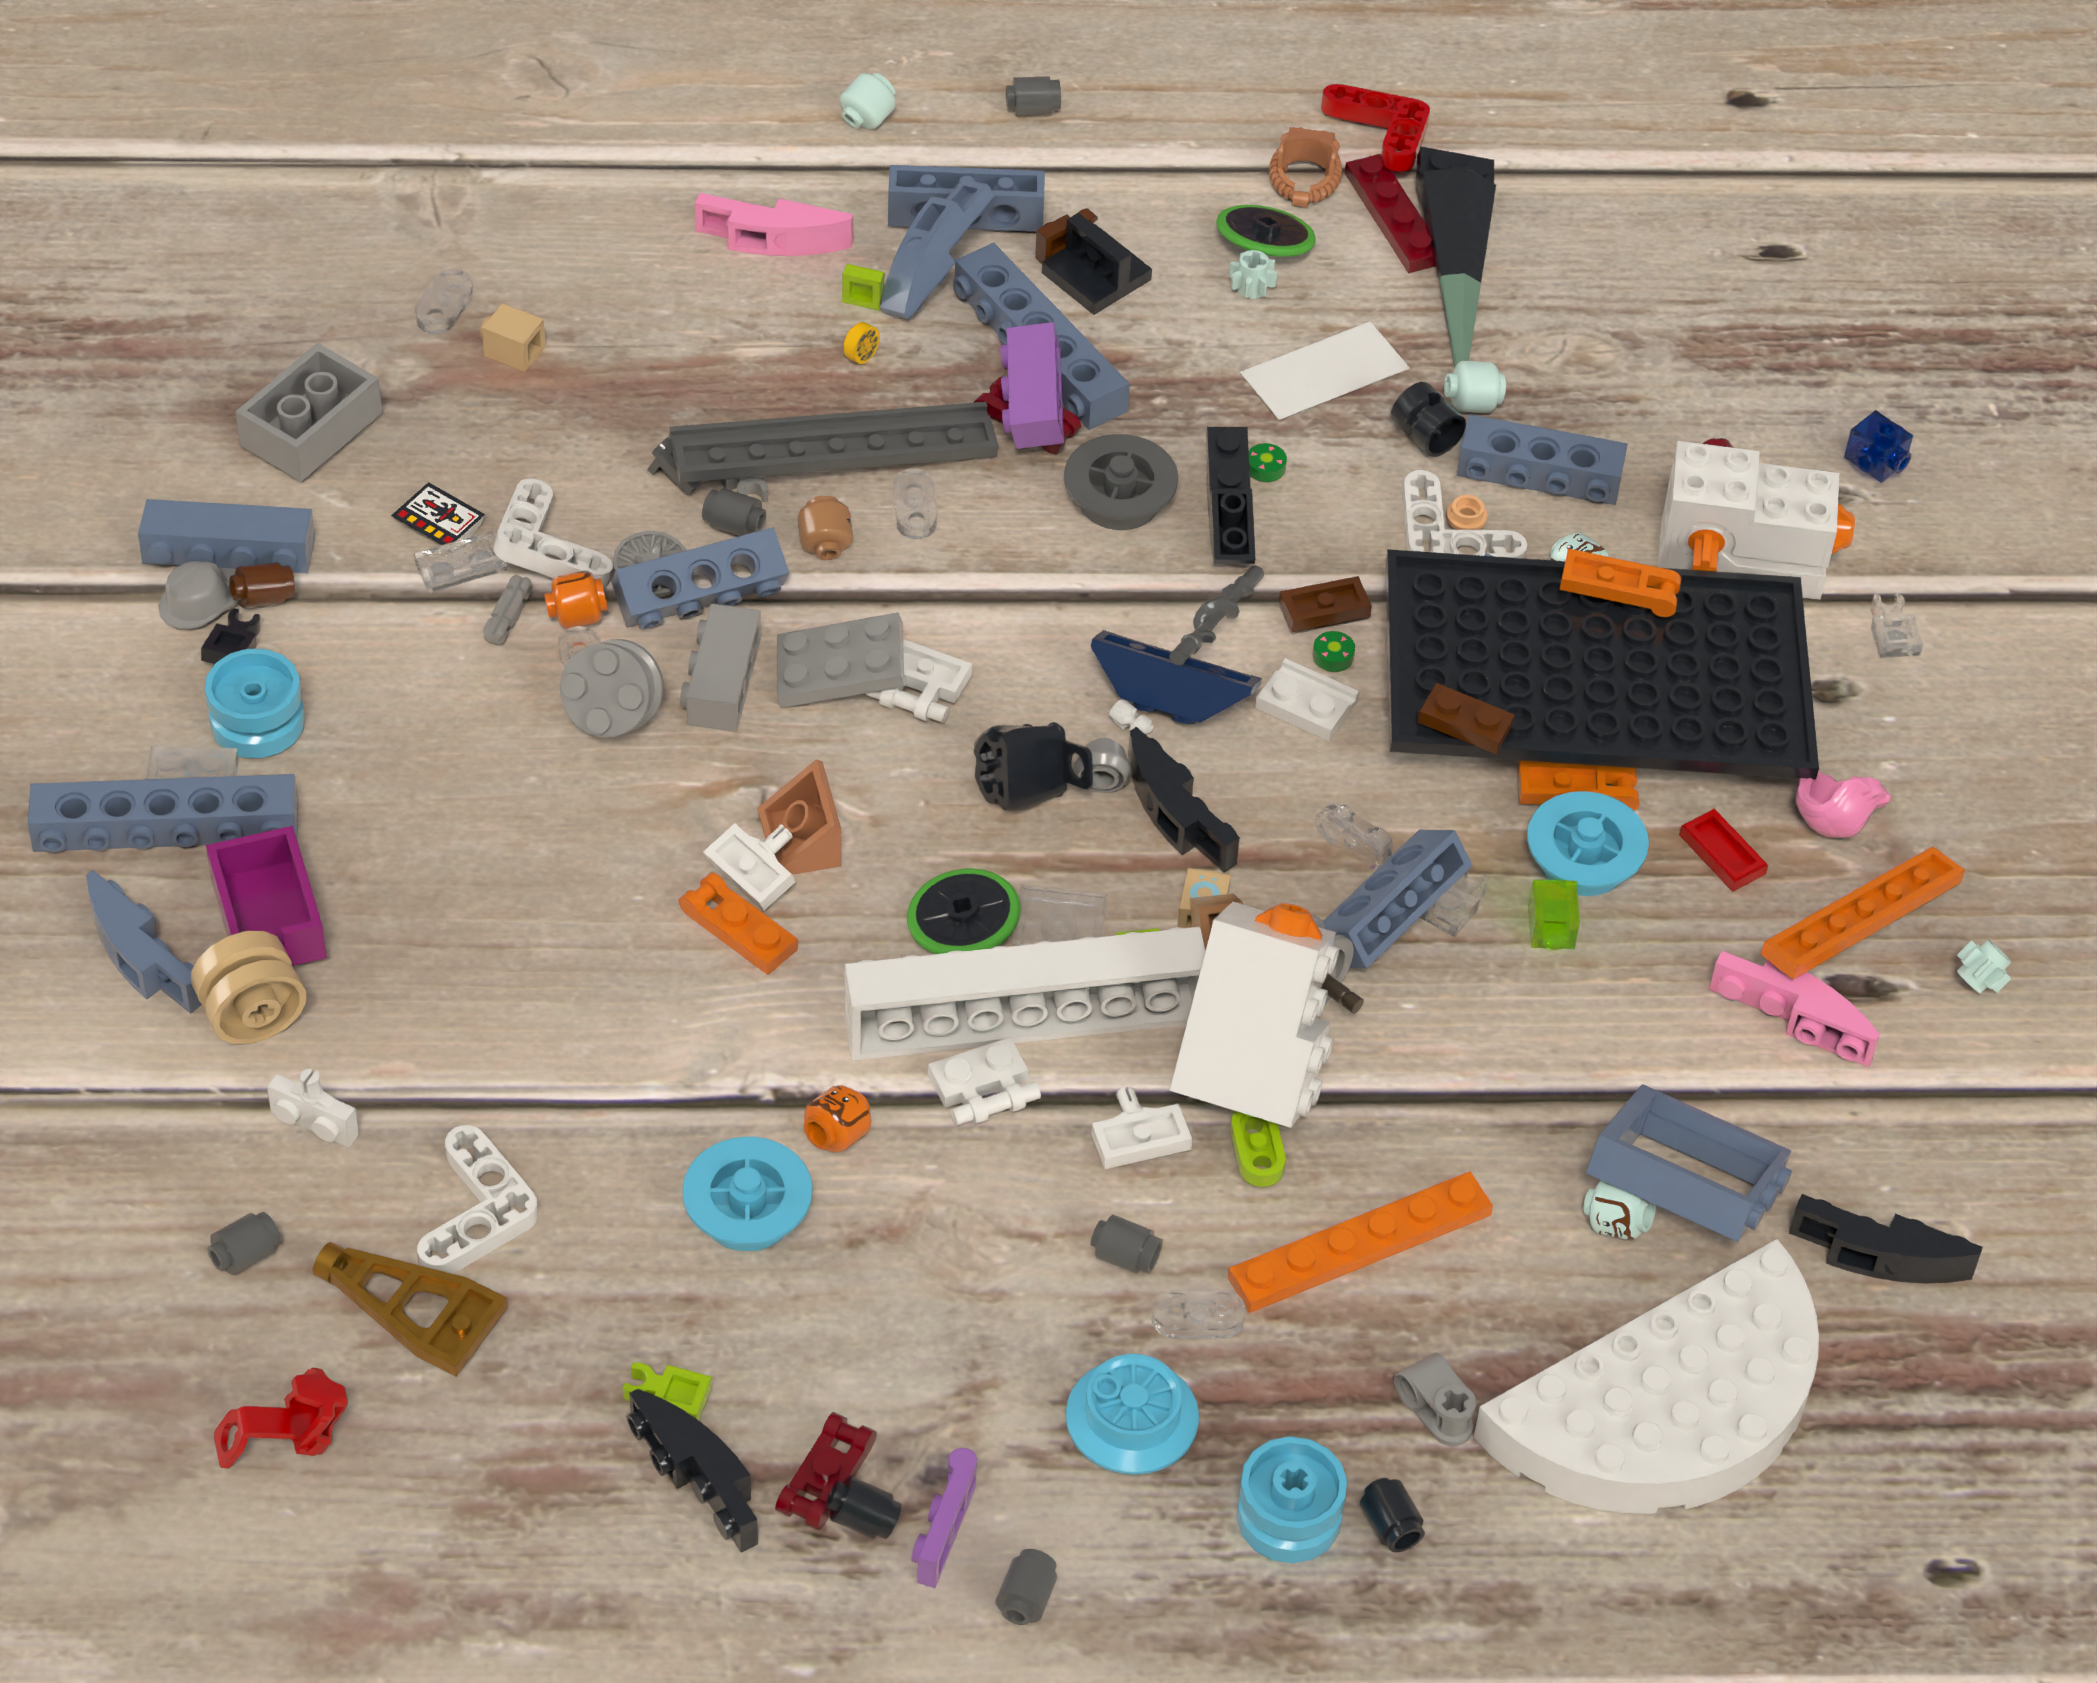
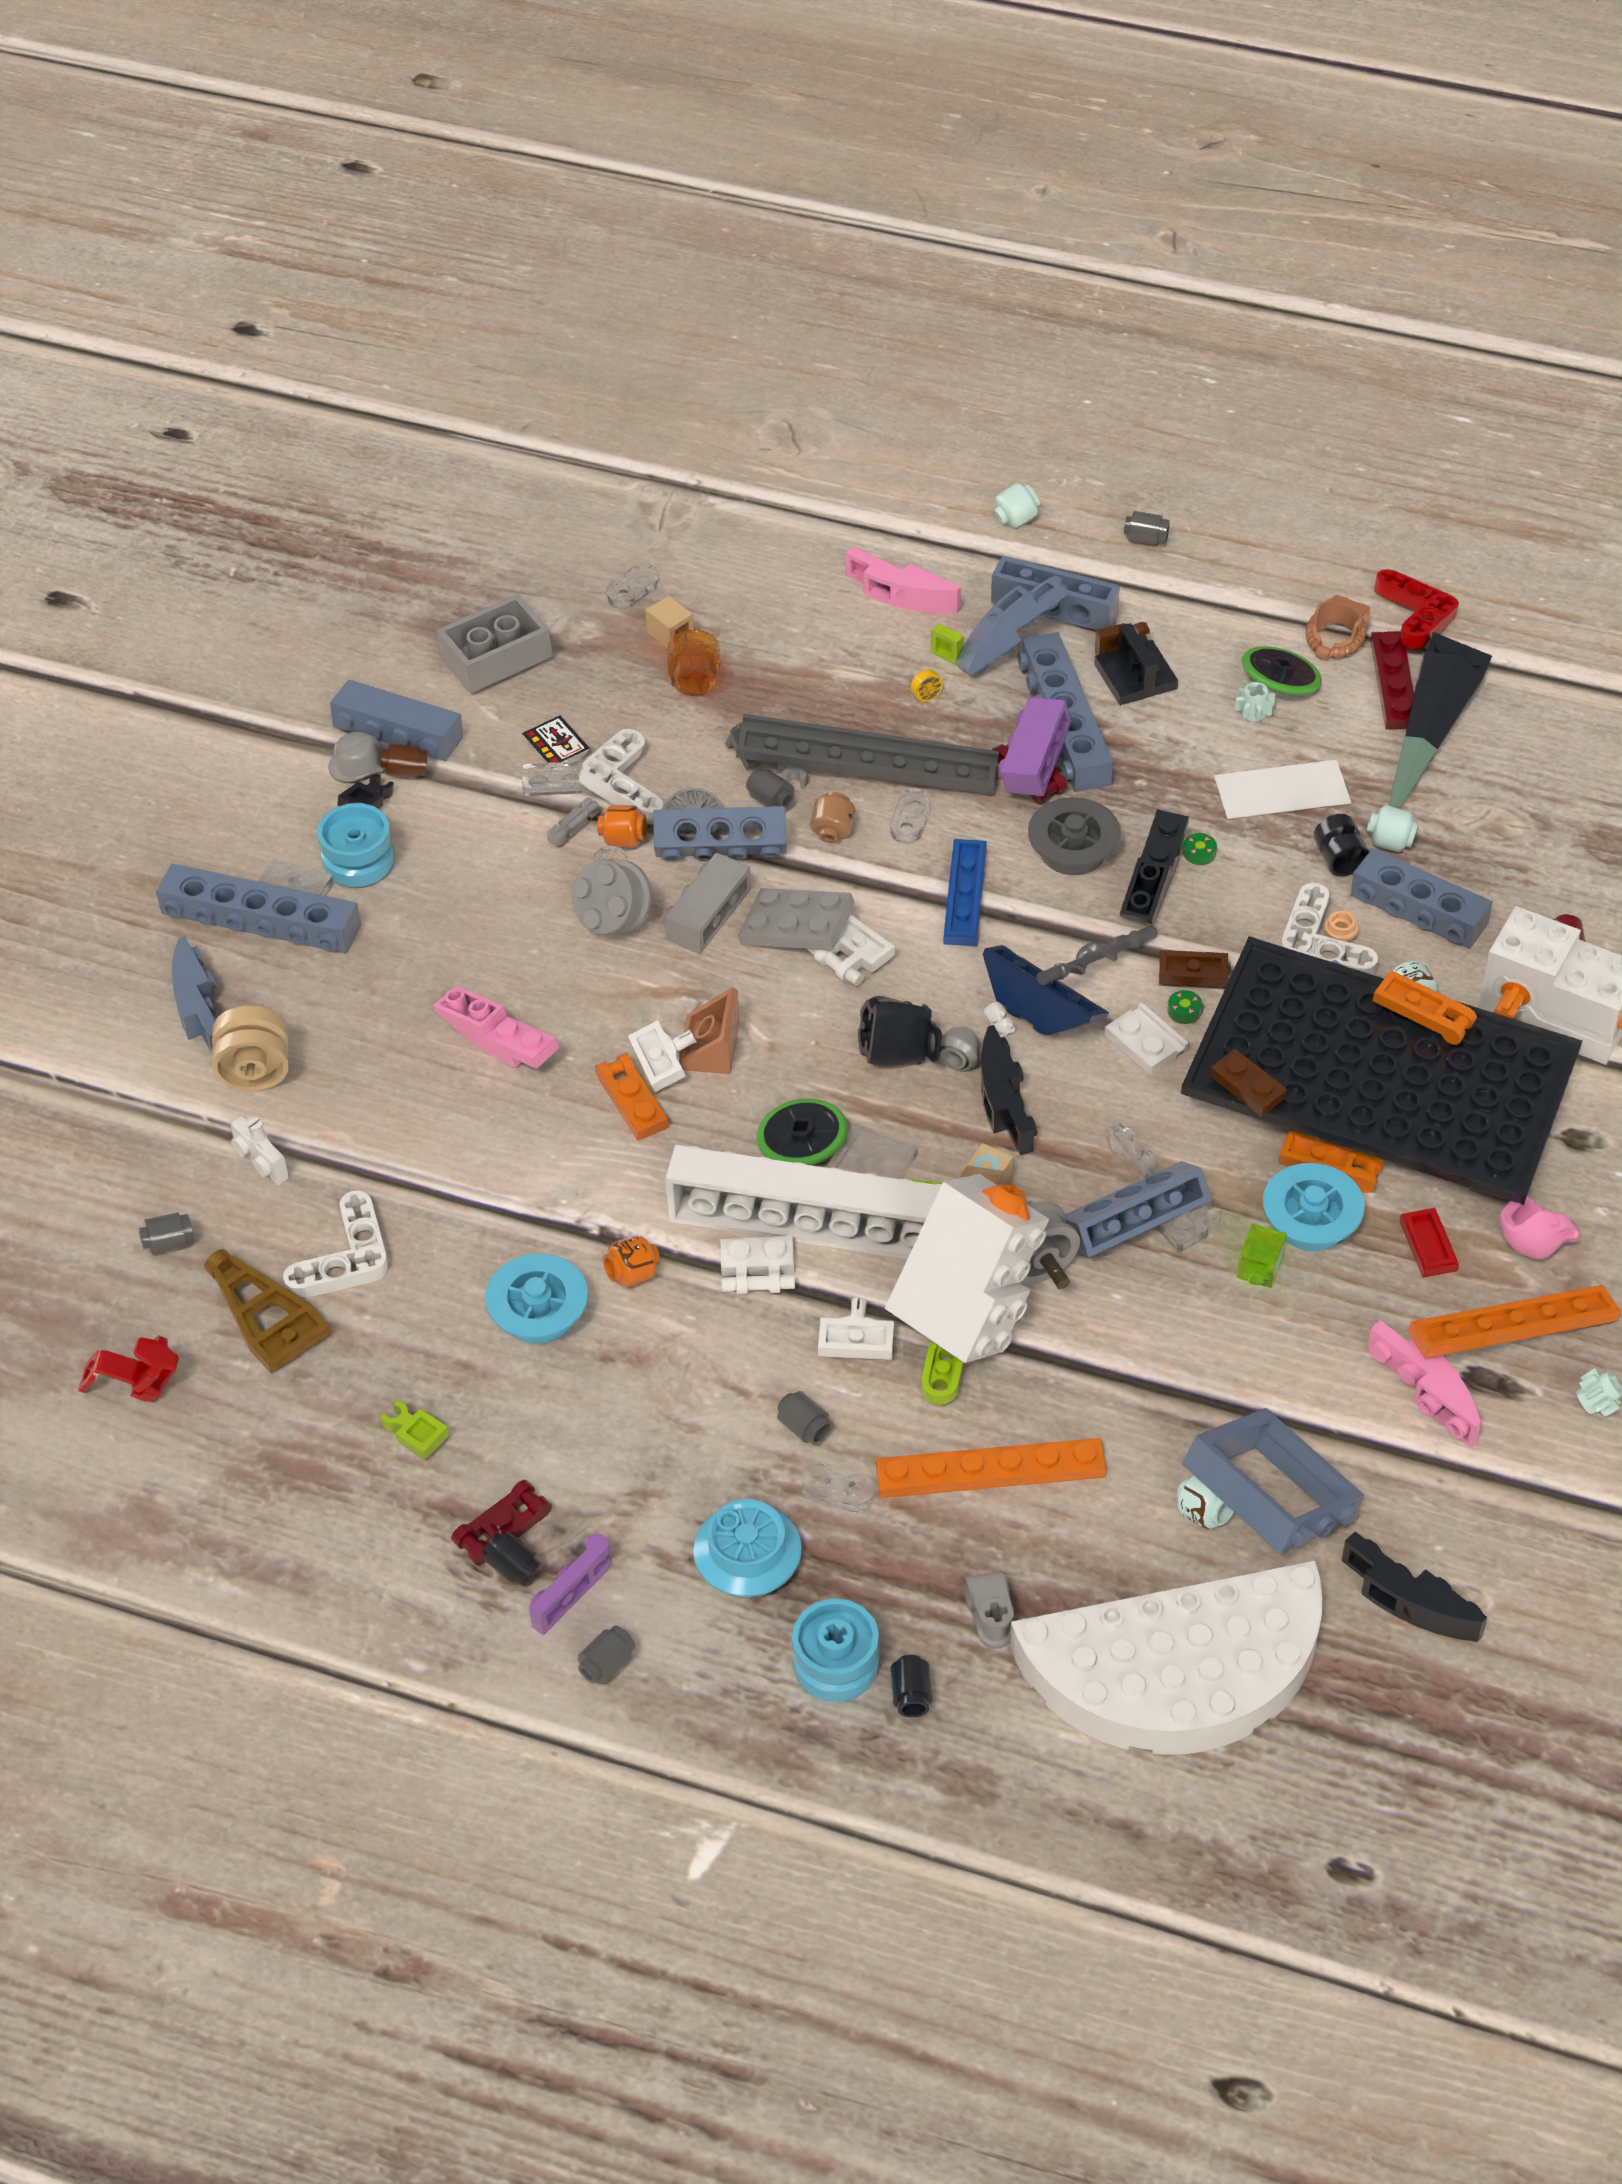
camera: 25 degrees right, 0 degrees up
magenta piece [206,826,327,966] -> none
black slope [626,1389,758,1553] -> none
none -> bright pink slope [433,985,559,1069]
none -> clear orange piece [667,630,721,696]
none -> blue tile [943,839,987,947]

